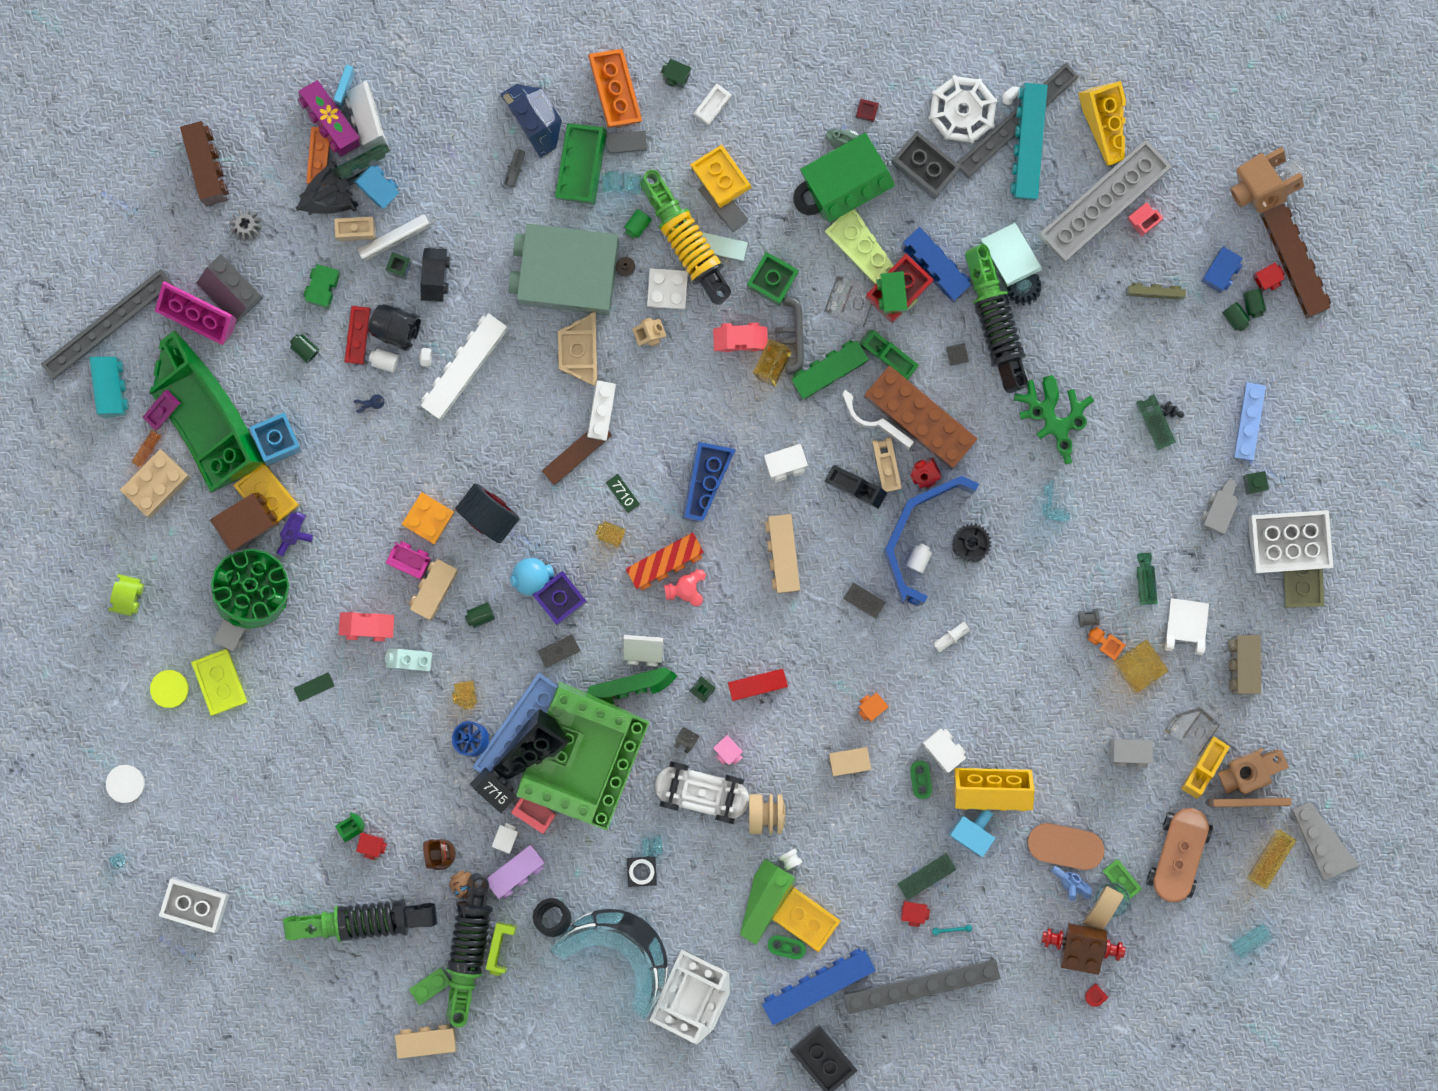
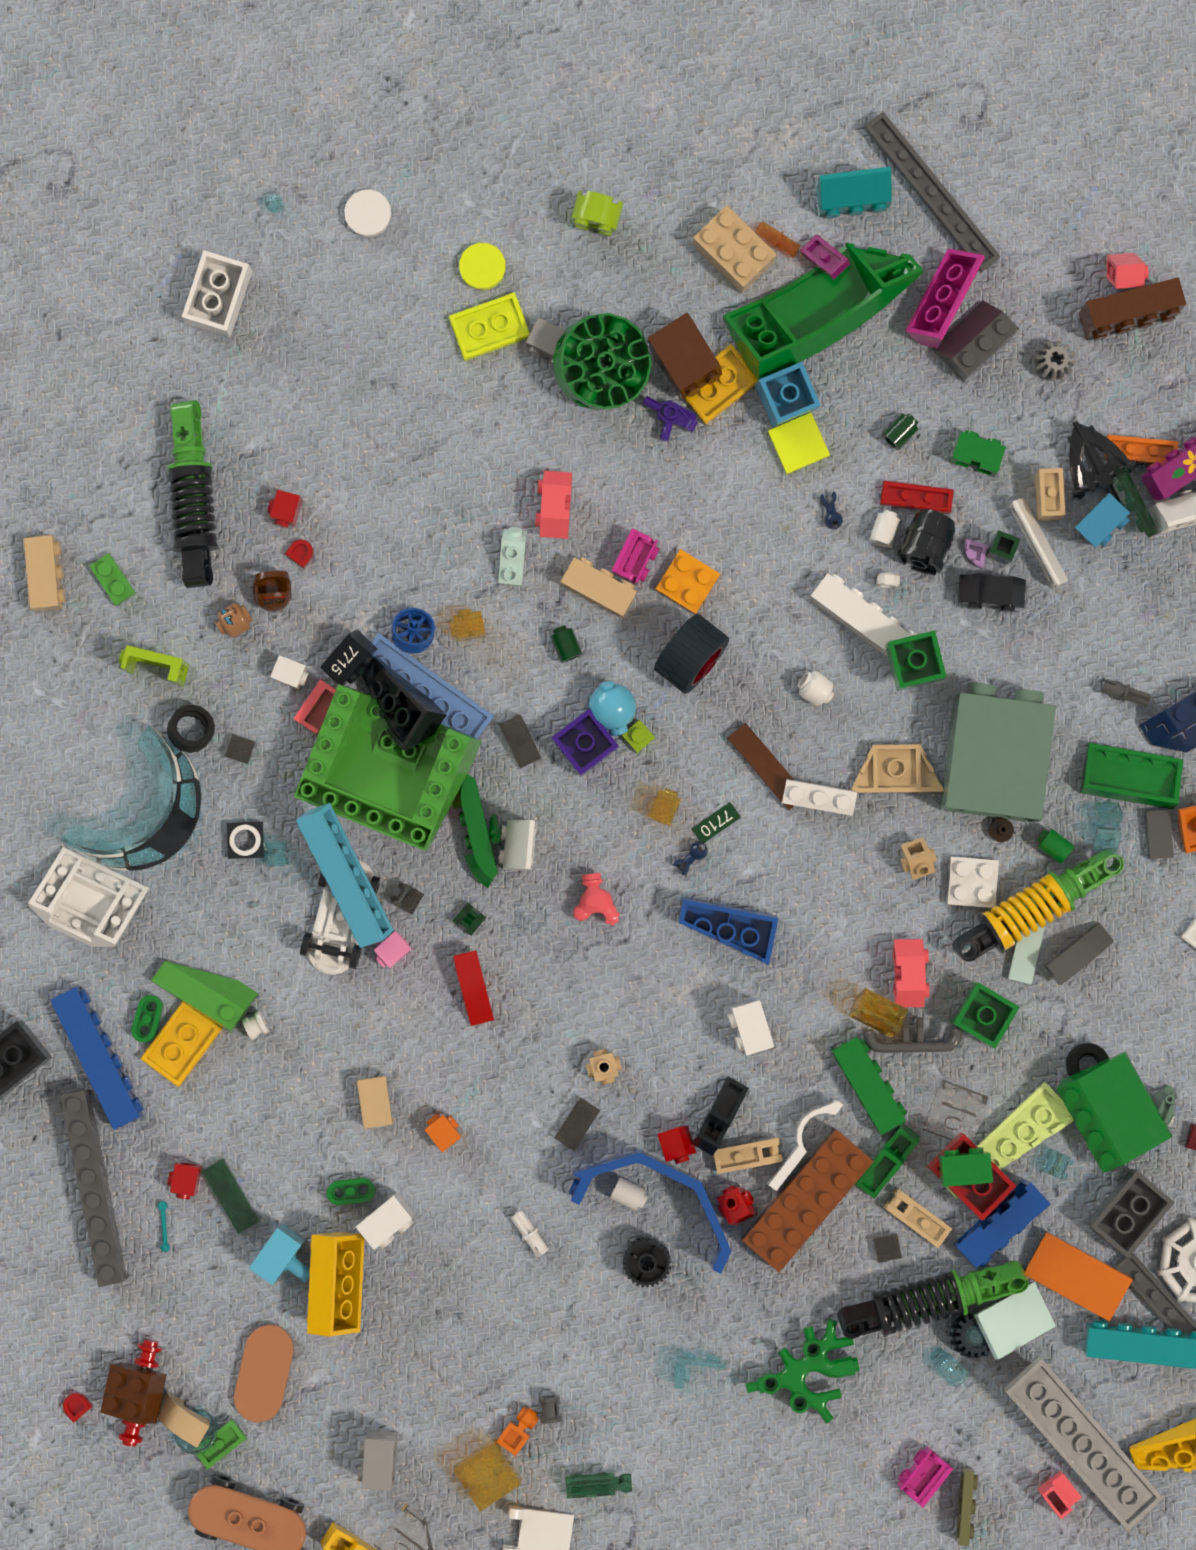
camera: 90 degrees right, 0 degrees up
dark green sticker [294,672,334,702] -> none
green plate [335,812,365,843] -> none
black piece [446,873,493,1027] -> none
lavender brick [487,844,546,899] -> none
brick [626,532,704,591] -> none
yellow tile [690,144,752,208] -> none
tan wheel [749,794,785,834] -> none
tan brick [765,514,800,594] -> none
medium blue piece [1050,865,1092,901] -> none
clear green plate [1136,394,1176,451] -> none
black hair [1160,401,1184,418] -> none
none -> clear smoke tile [225,734,256,765]
none -> red tile [285,540,314,569]
none -> medium azure brick [296,803,394,948]
none -> green piece [489,815,502,844]
none -> tan brick [586,1049,622,1085]
none -> lime plate [622,720,655,754]
none -> red brick [657,1126,697,1165]
none -> dark blue arm [673,841,708,875]
none -> neon yellow tile [768,412,830,475]
none -> white head [798,671,834,706]
none -> tan plate [883,1188,952,1248]
none -> green brick [885,630,947,691]
none -> dark pink hinge [897,1446,953,1507]
none -> clear light blue hair [930,1347,969,1387]
none -> lavender tile [964,539,989,569]
none -> orange tile [1024,1231,1133,1322]
none -> clear light blue tile [1040,1148,1074,1180]
none -> coral brick [1106,253,1149,289]

